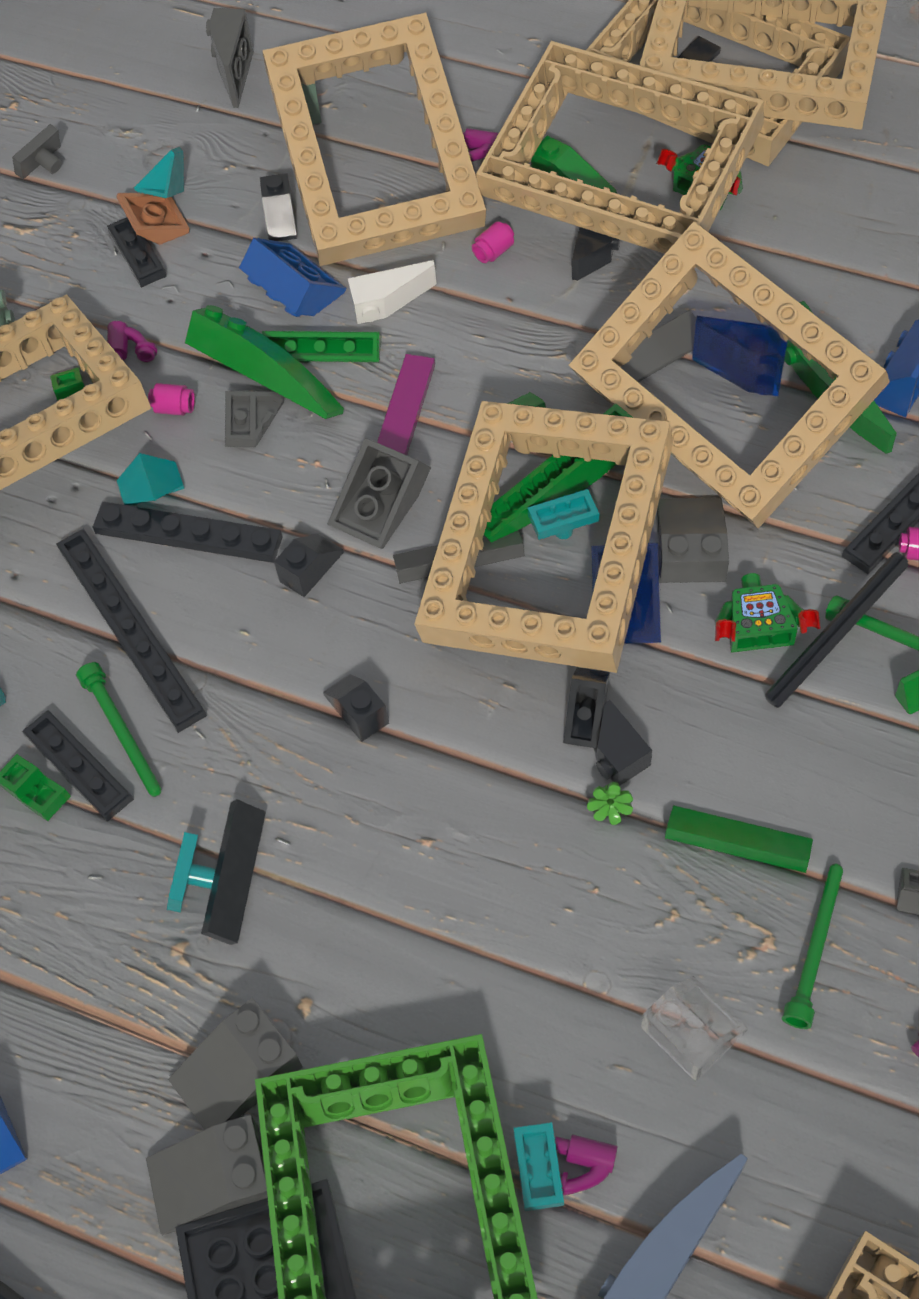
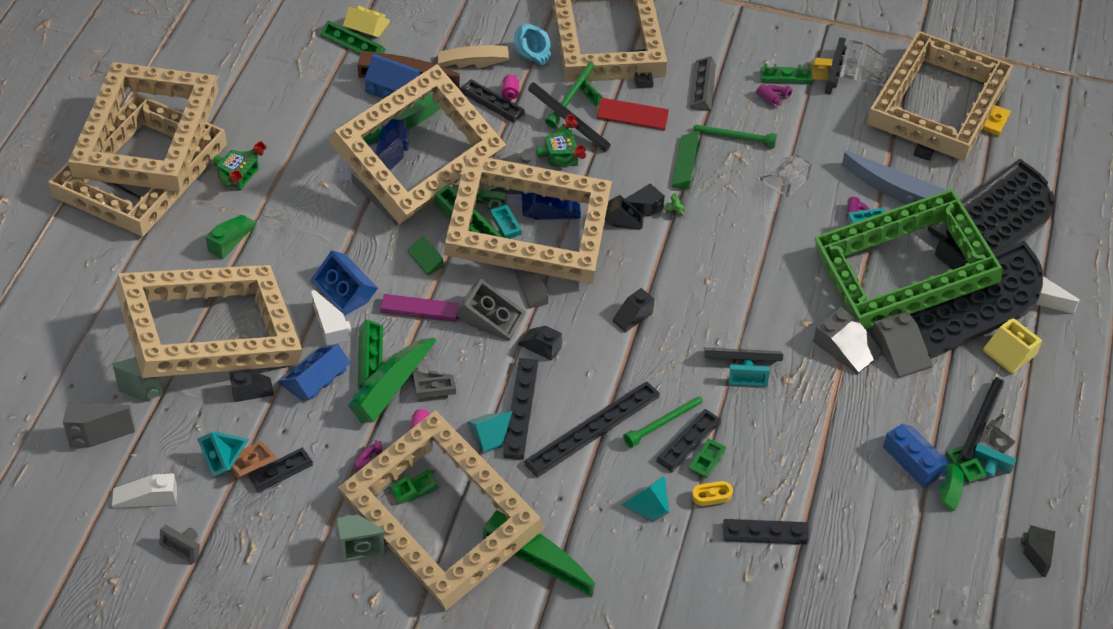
camera: 105 degrees left, 10 degrees down
dark pink brick [472,221,514,263] -> none
tan brick [476,41,764,254] -> none
black slope [572,227,620,281] -> none
none -> white slope [112,474,177,508]
none -> blue slope [311,250,378,315]
none -> red slope [597,98,669,130]

